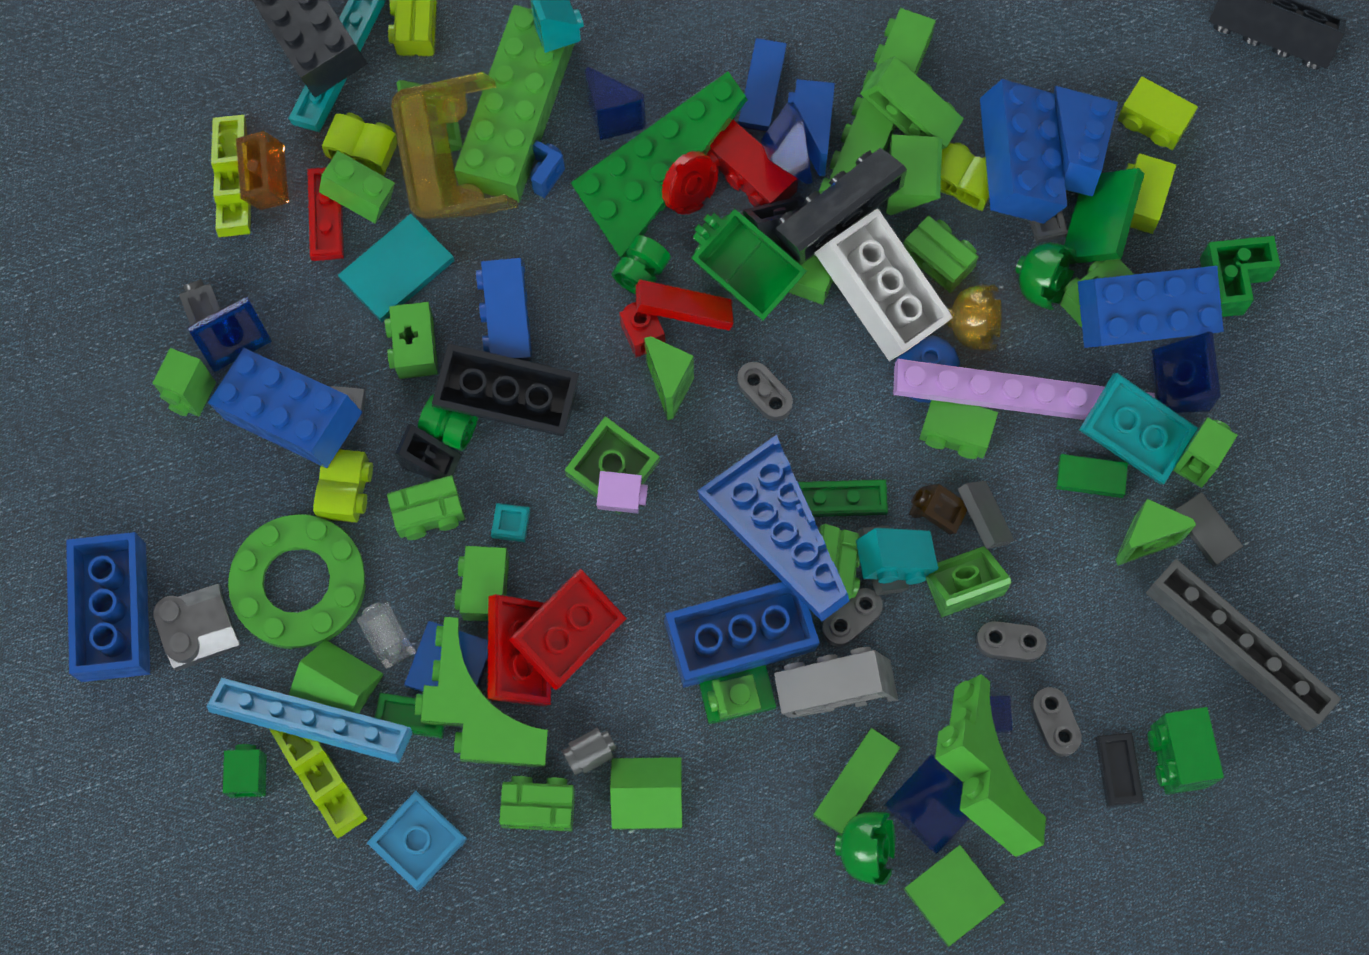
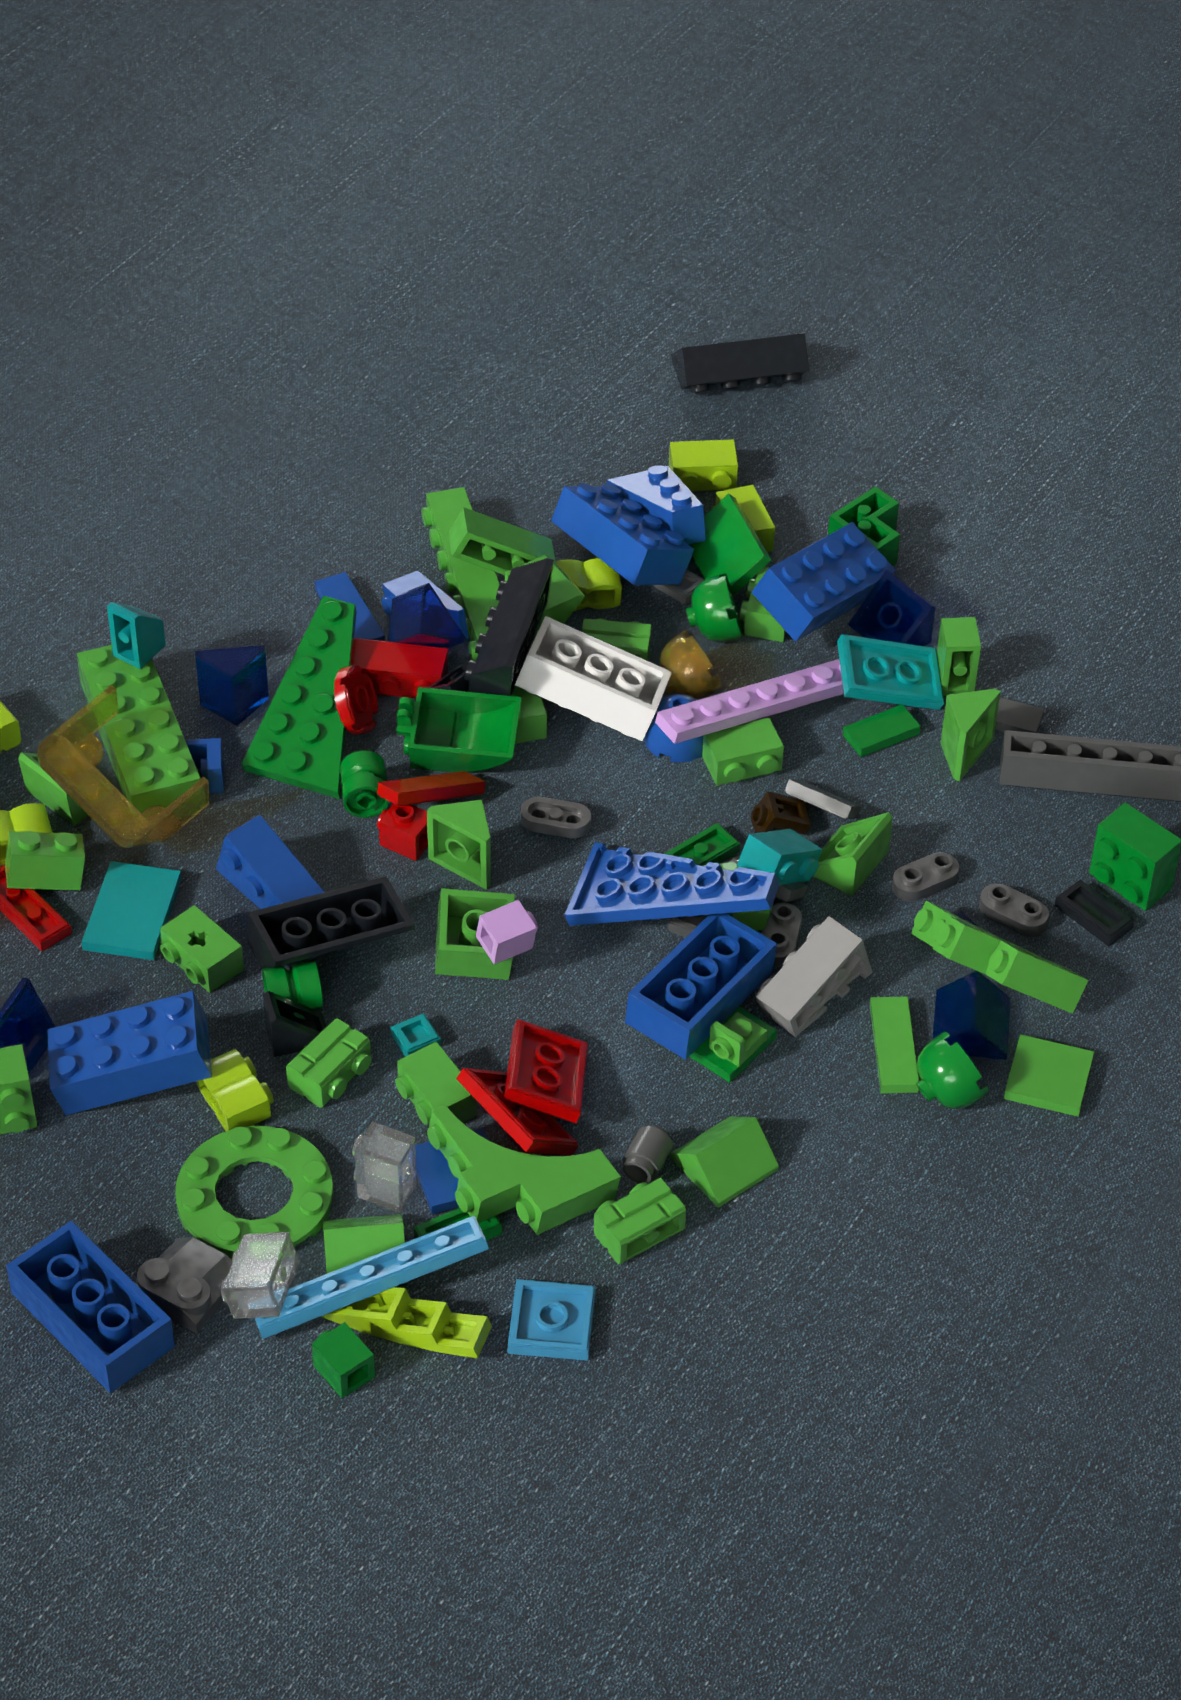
camera: 40 degrees left, 25 degrees down
none -> clear brick [221,1232,299,1319]

